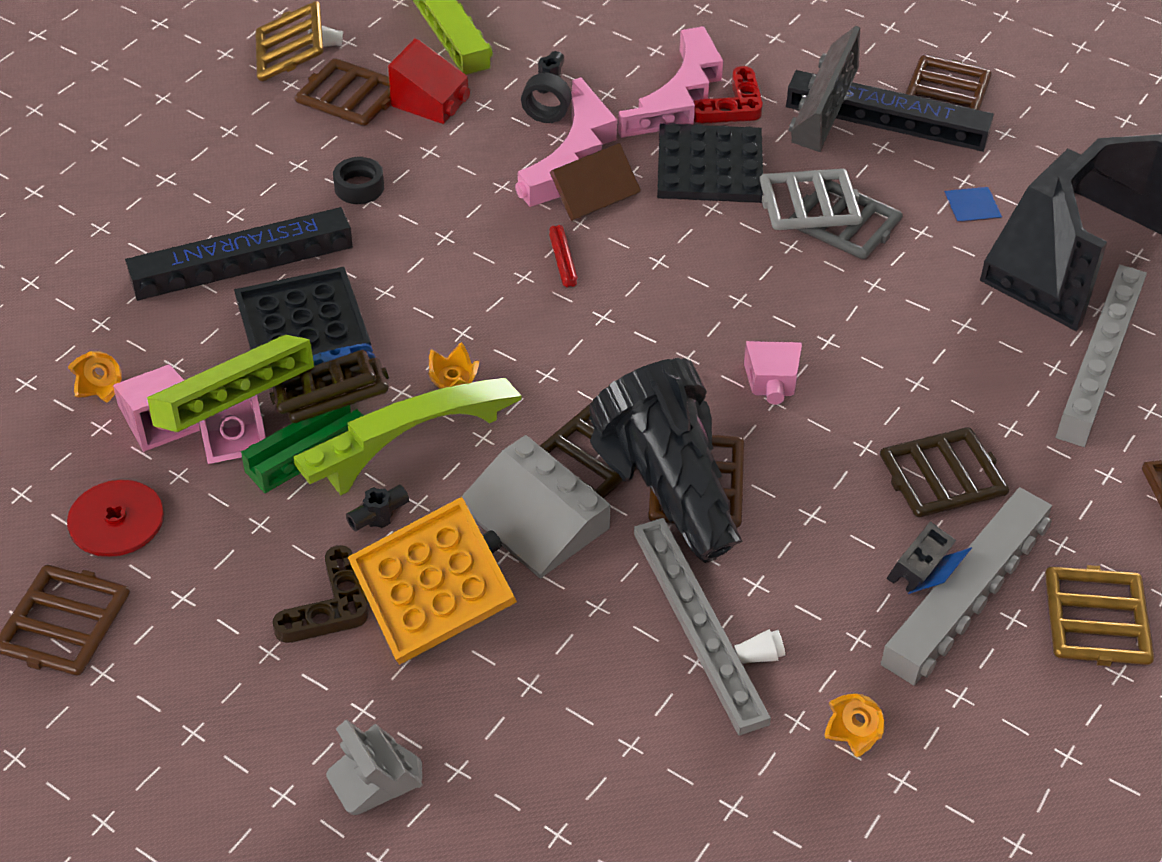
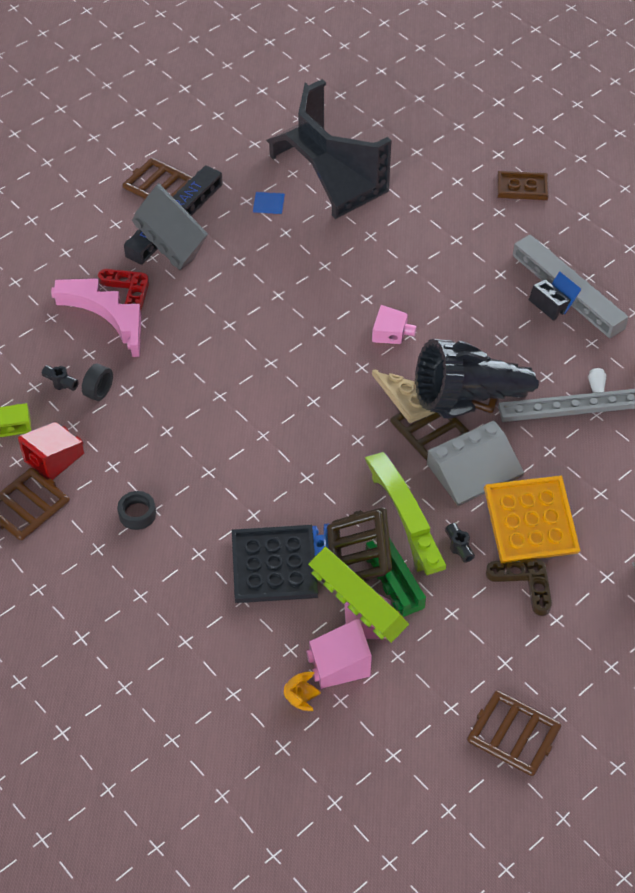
camera: 75 degrees left, 5 degrees up
red piece [67,480,164,557] -> none
black brick [125,207,353,301] -> none
light orange piece [428,342,480,389] -> none
bright pink arch [515,78,617,207] -> none
reddish brown tile [549,143,641,221] -> none
red axle [549,225,577,288] -> none
black plate [657,123,763,203] -> none
light grey bar [759,169,863,230] -> none
dark grey bar [788,180,903,259] -> none
dark brown bar [880,427,1009,517] -> none
pearl gold bar [1045,565,1154,666] -> none
light grey brick [1055,264,1147,447] -> none

